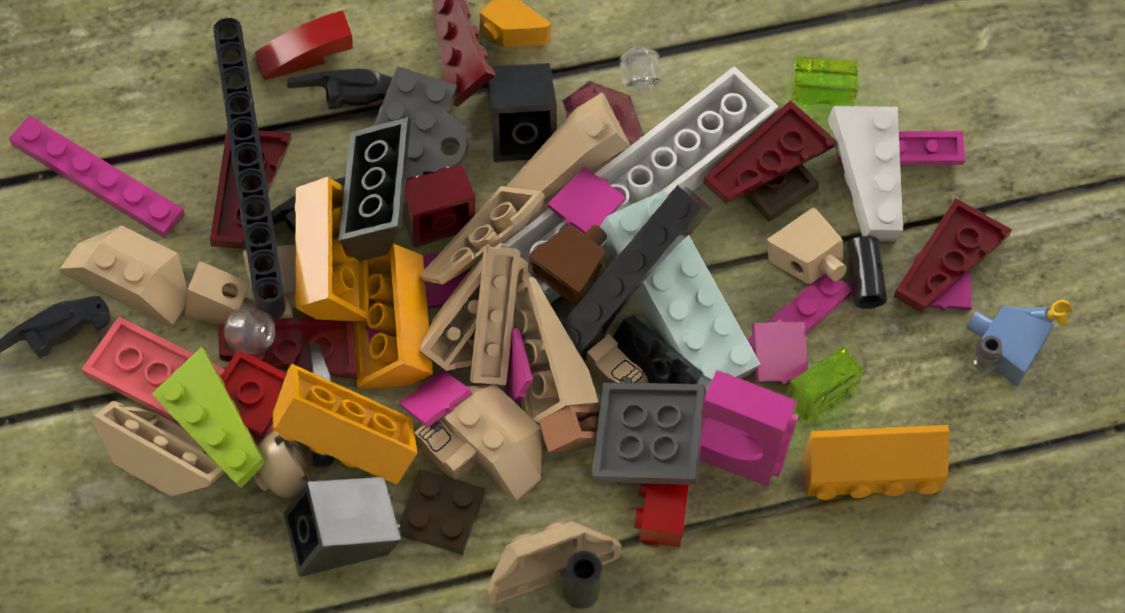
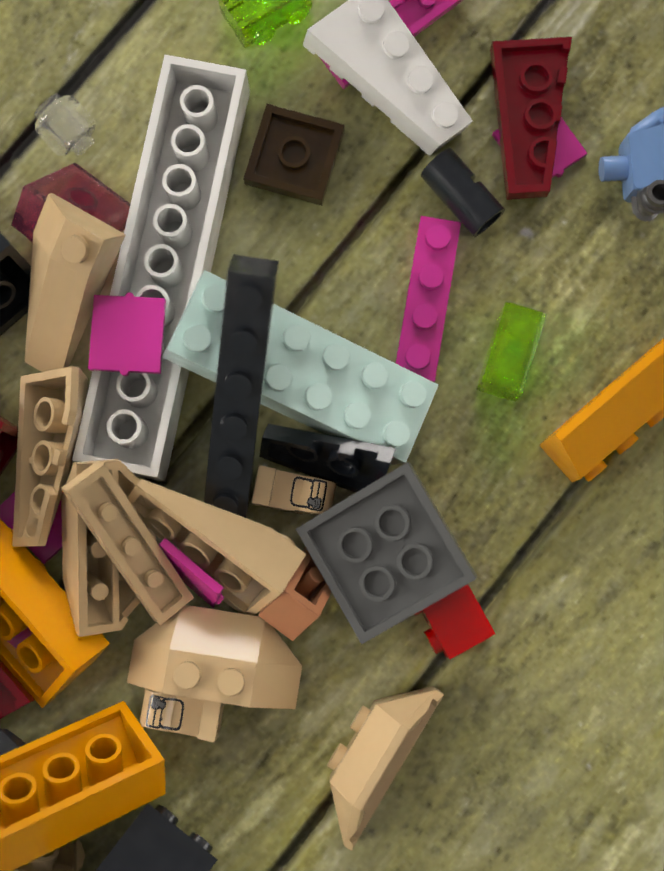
camera: 30 degrees left, 20 degrees up
dark pink piece [399,370,472,428] -> none
dark brown plate [399,469,485,555] -> none
reddish brown torso [528,225,607,307] -> none
black pin [564,551,602,609] -> none
dark pink arch [700,370,799,487] -> none
dark red wing [703,100,838,204] -> none
dark pink piece [751,319,809,385] -> none
tan torso [767,207,847,284] -> none

